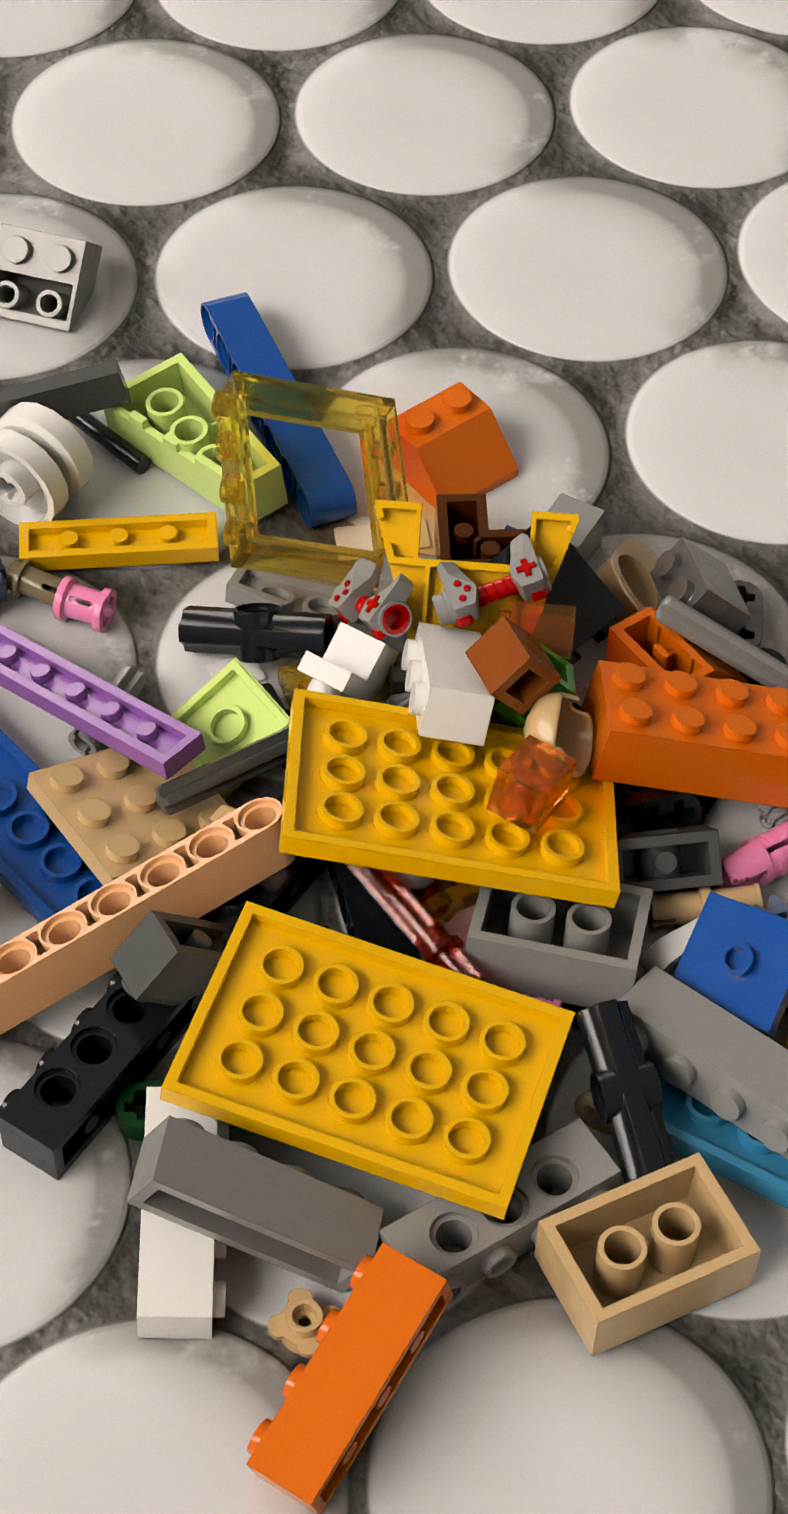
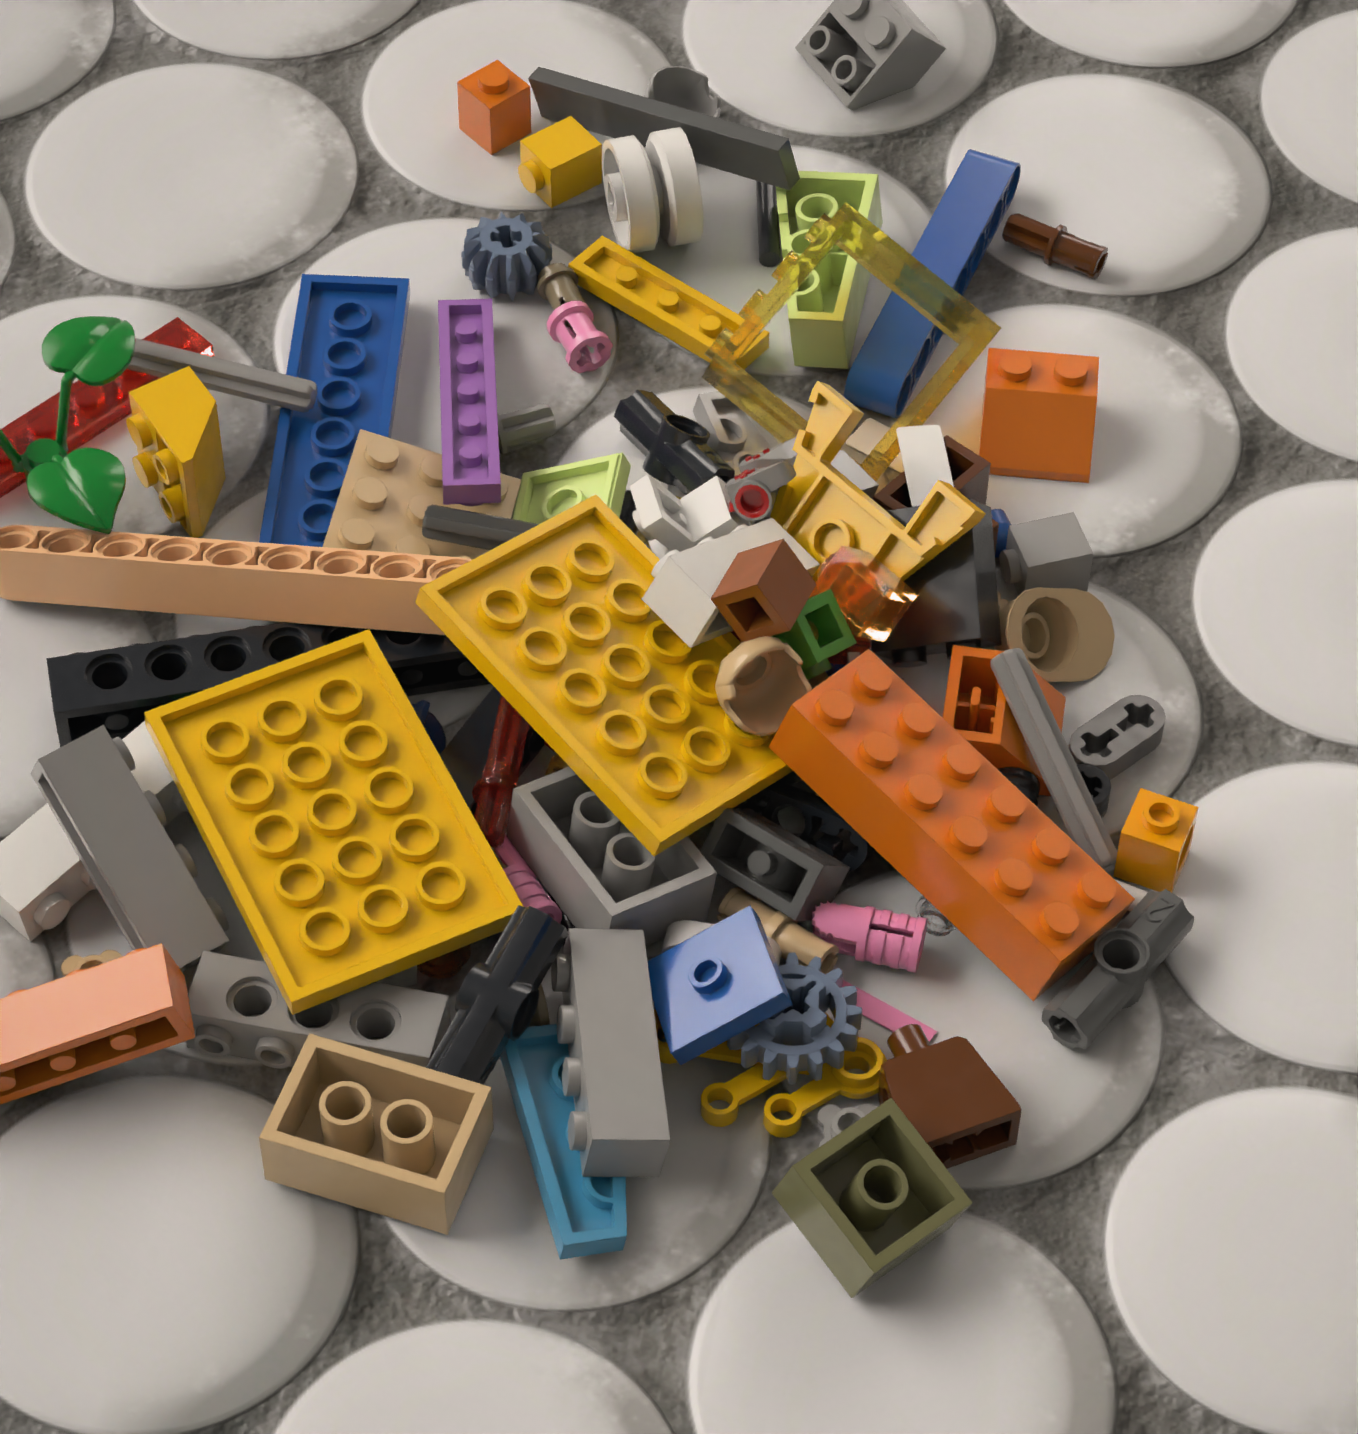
camera: 45 degrees right, 0 degrees up
dark grey slope [110,910,232,1006] -> none
light grey piece [431,533,552,627] -> none
clear orange brick [486,734,578,835] -> none
flat silver brick [650,537,752,634] -> none
none -> white sticker [896,424,954,507]
none -> reddish brown axle [1002,213,1108,280]

